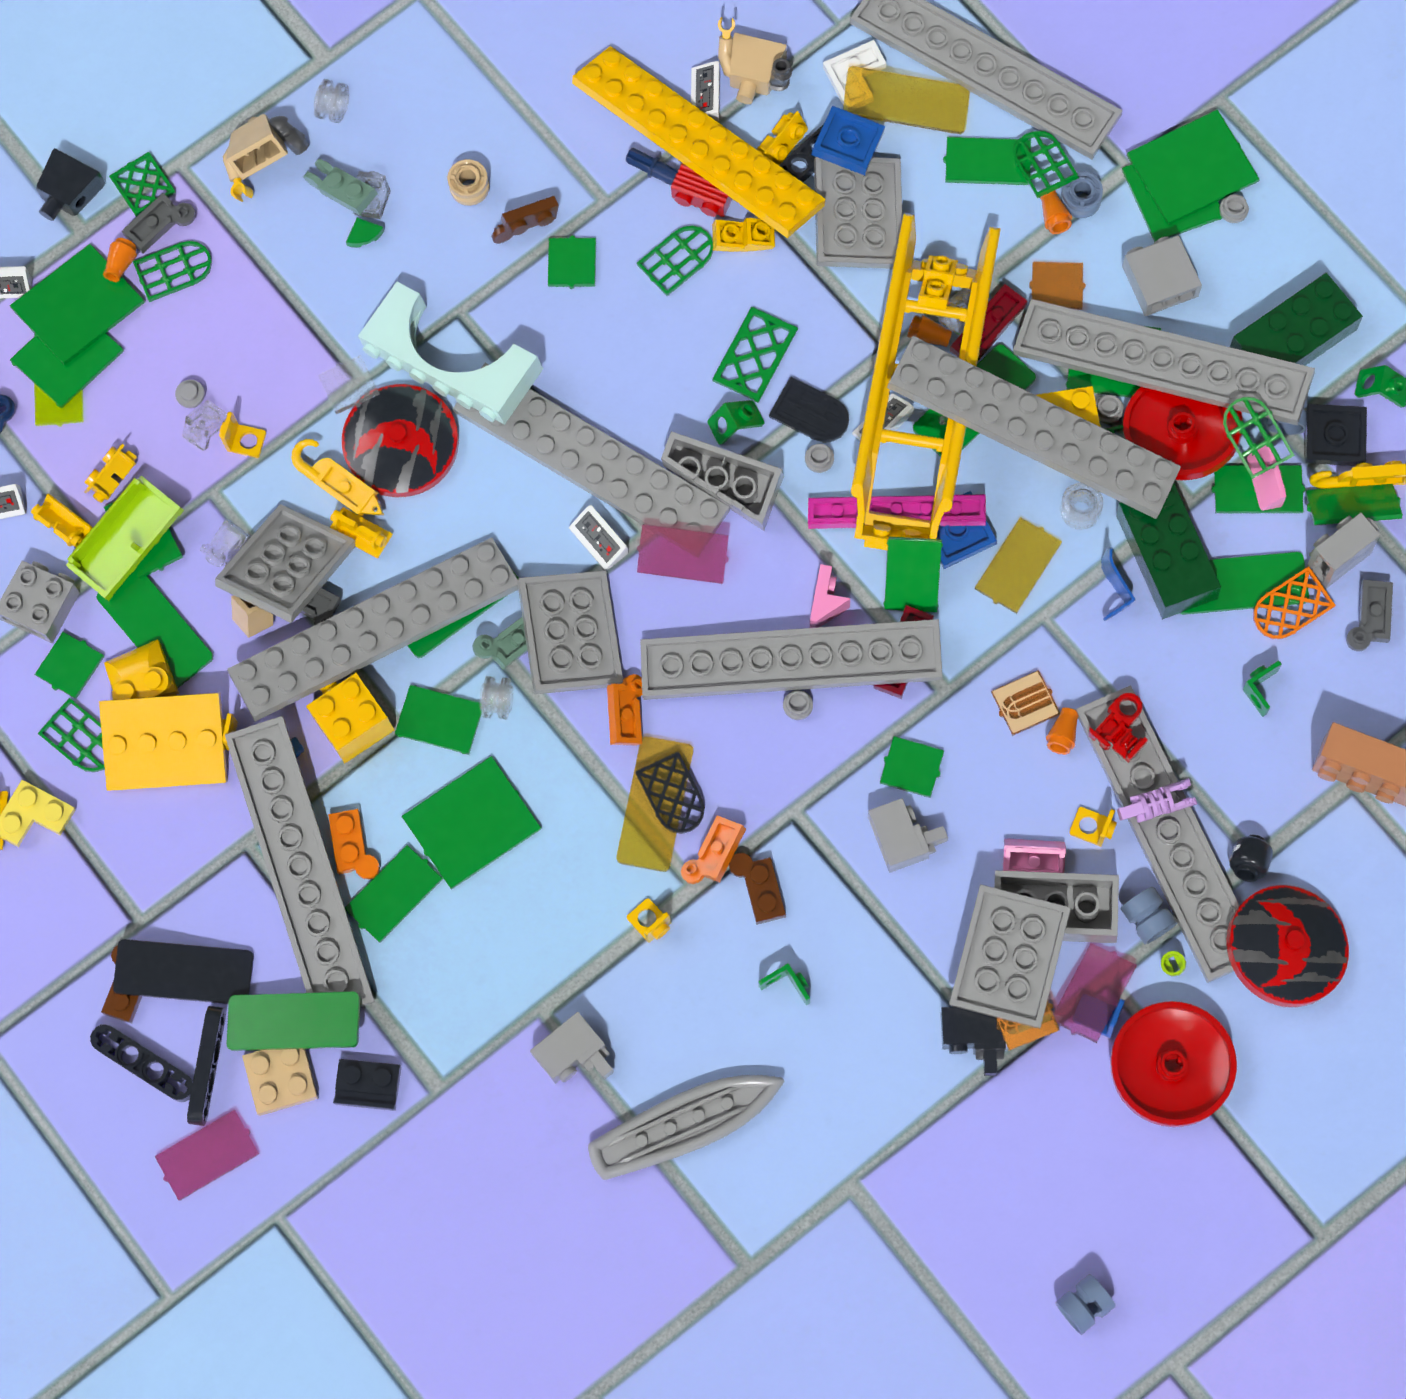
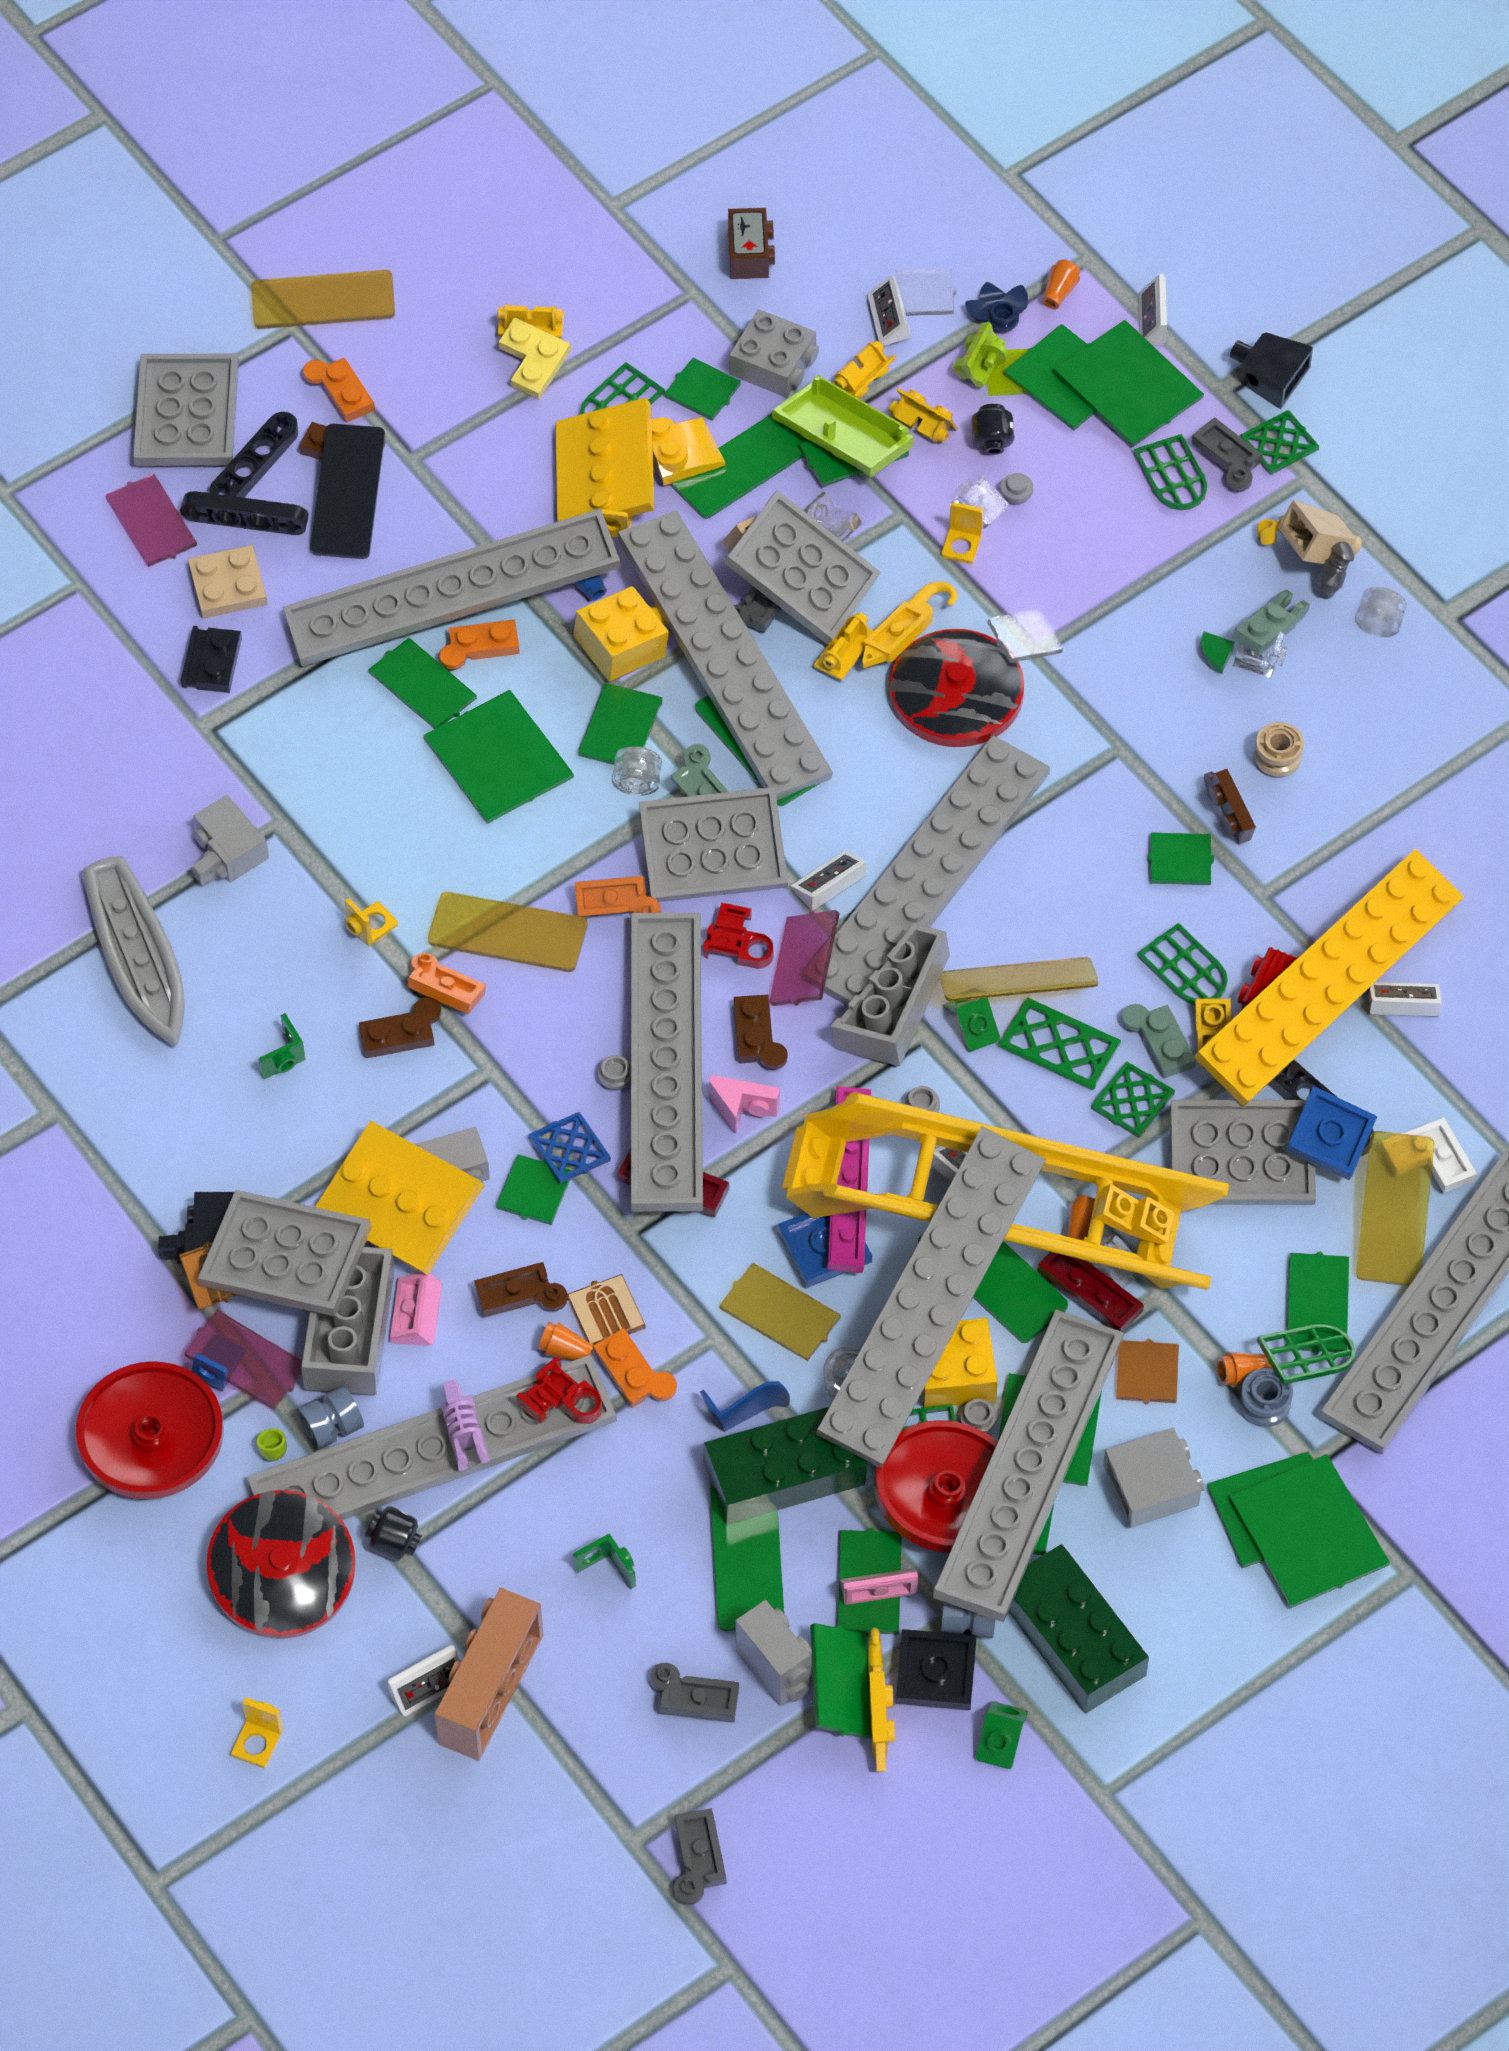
camera: 85 degrees right, 15 degrees down
orange cone [103,238,137,282] -> none
green piece [226,991,360,1051] -> none
light aqua arch [358,282,543,425] -> none
dark blue axle [625,148,678,186] -> none
black window [635,751,705,834] -> none
tan torso [718,17,793,104] -> none
yellow hinge [756,111,808,165] -> none
black window [769,377,849,443] -> none
green piece [883,537,943,612] -> none
yellow bracket [1069,807,1117,847] -> none
light grey plate [1219,195,1249,223] -> none
green window [1223,397,1295,479] -> none
orange window [1253,567,1336,639] -> none
none -> light grey plate [133,353,239,466]
none -> orange hinge [303,357,375,423]
none -> yellow plate [315,1120,485,1276]
none -> slope [387,1645,460,1716]
none -> reddish brown hinge [474,1262,568,1317]
none -> blue window [528,1112,611,1184]
none -> orange hinge [593,1328,677,1408]
none -> red piece [703,902,774,969]
none -> reddish brown hinge [734,994,788,1070]
none -> clear yellow piece [940,957,1098,1001]
none -> lime hips [952,322,1008,387]
none -> black head [971,404,1015,455]
none -> green window [1091,1061,1175,1138]
none -> sand green hinge [1122,1004,1196,1079]

